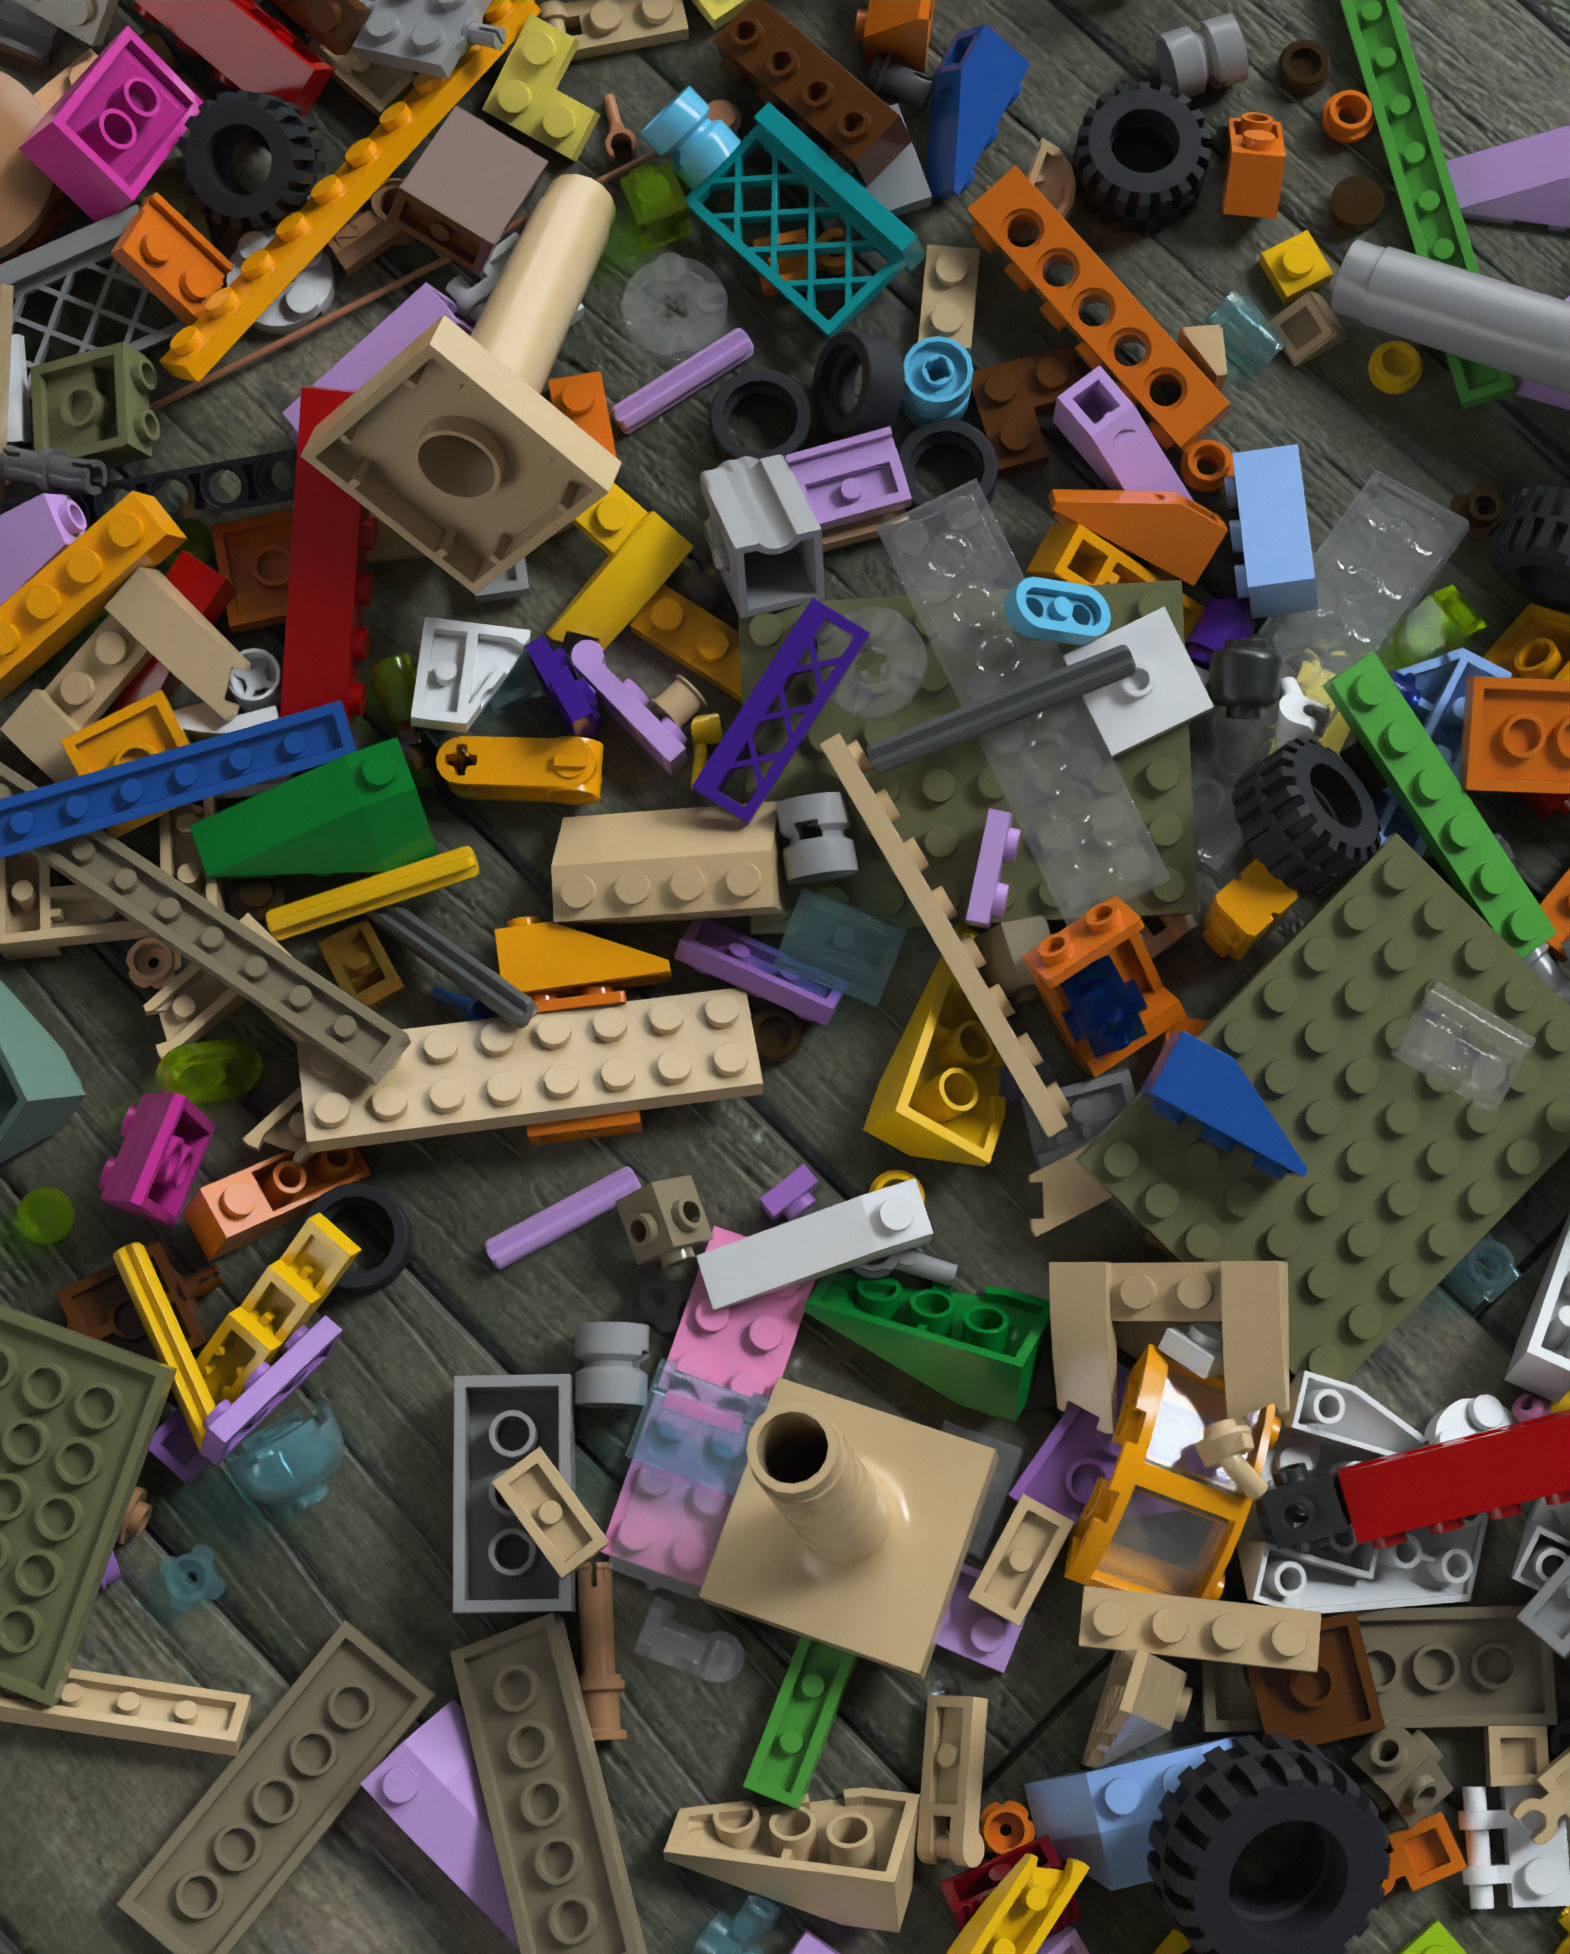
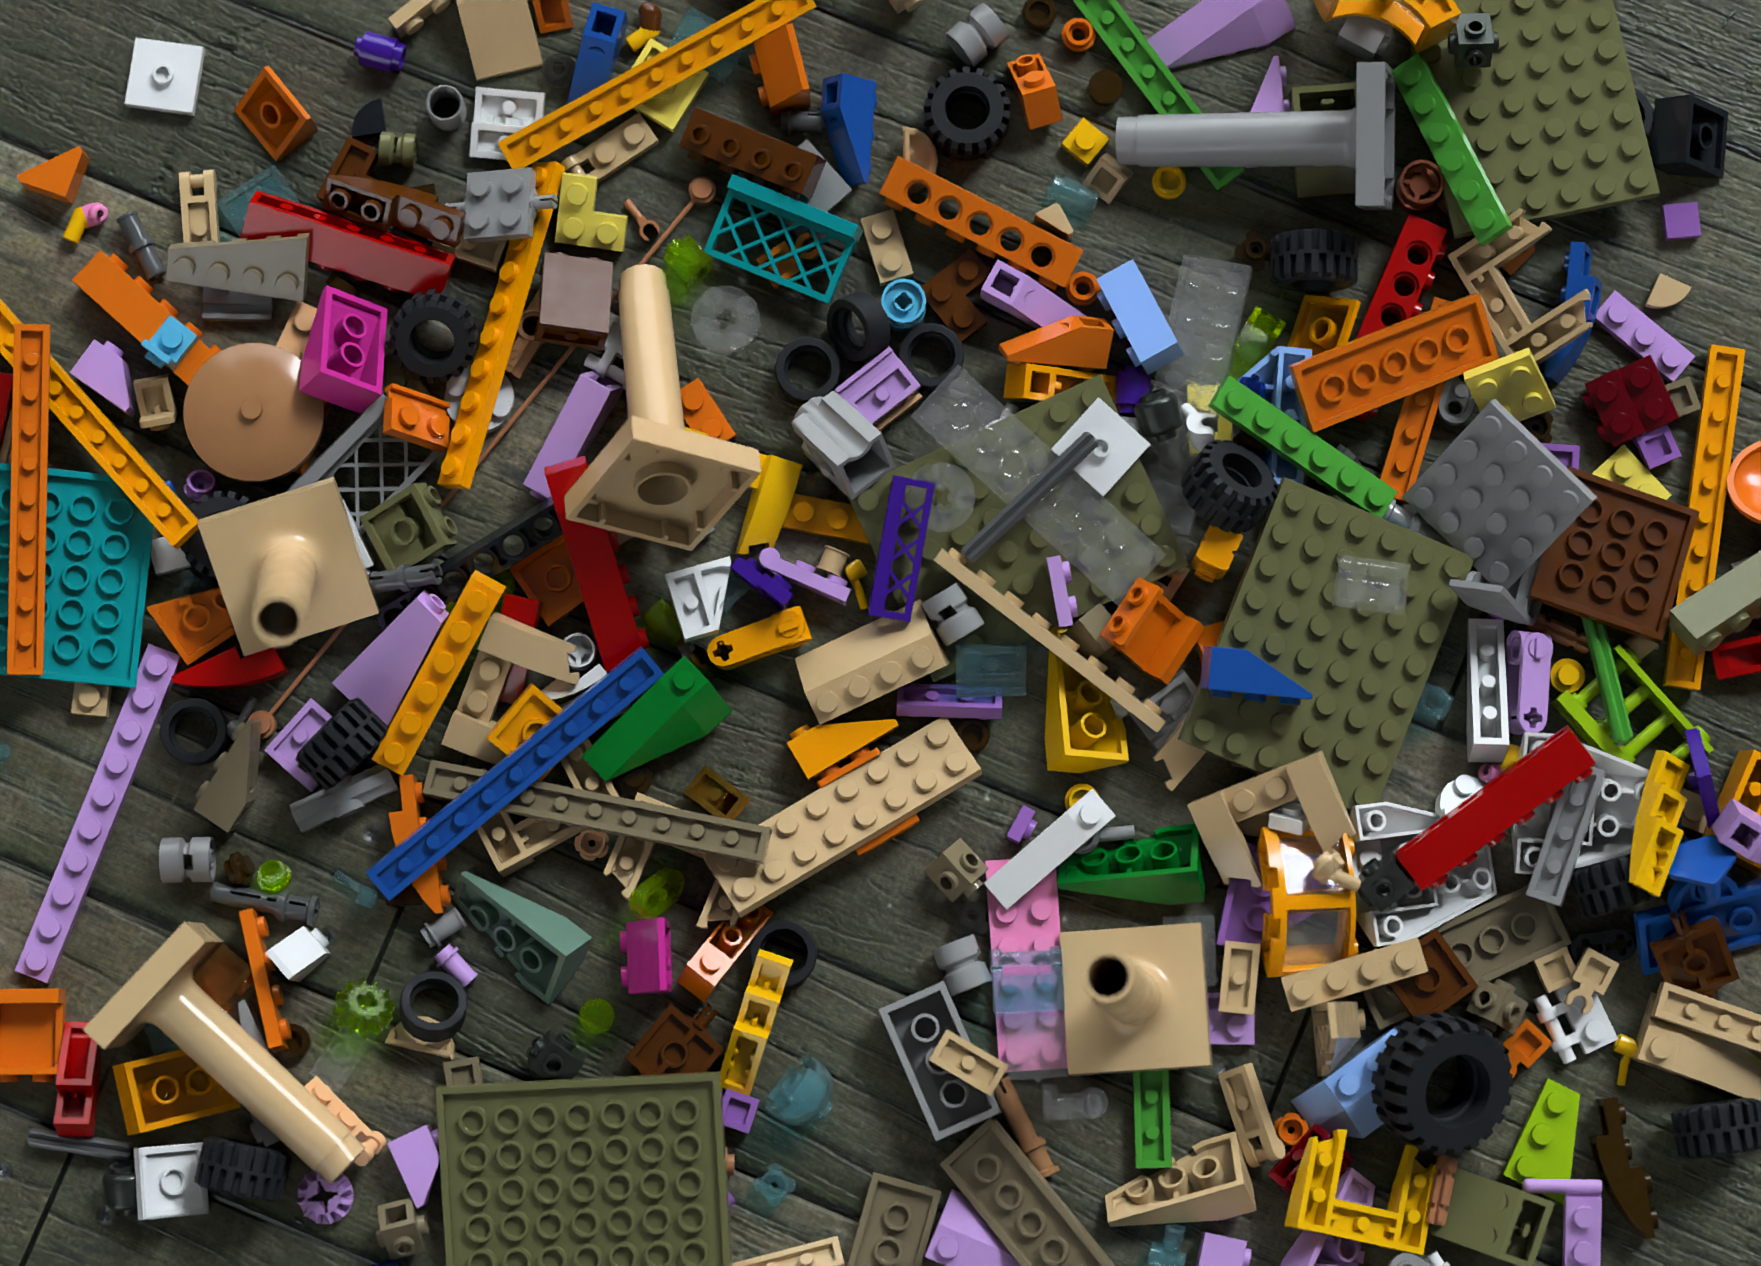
camera: 25 degrees left, 5 degrees up
yellow axle [113,1242,216,1457] -> none
medium lavender plate [200,1315,342,1466] -> none
yellow axle [266,846,479,941] -> none
dark grey axle [366,903,538,1028] -> none
blue hand [430,986,492,1021] -> none
lavender axle [484,1166,641,1269] -> none
lavender axle [611,328,754,434] -> none
medium azure wheel [640,85,741,190] -> none
medium azure plate [1004,577,1111,646] -> none
clear blue brick [1060,954,1148,1059] -> none

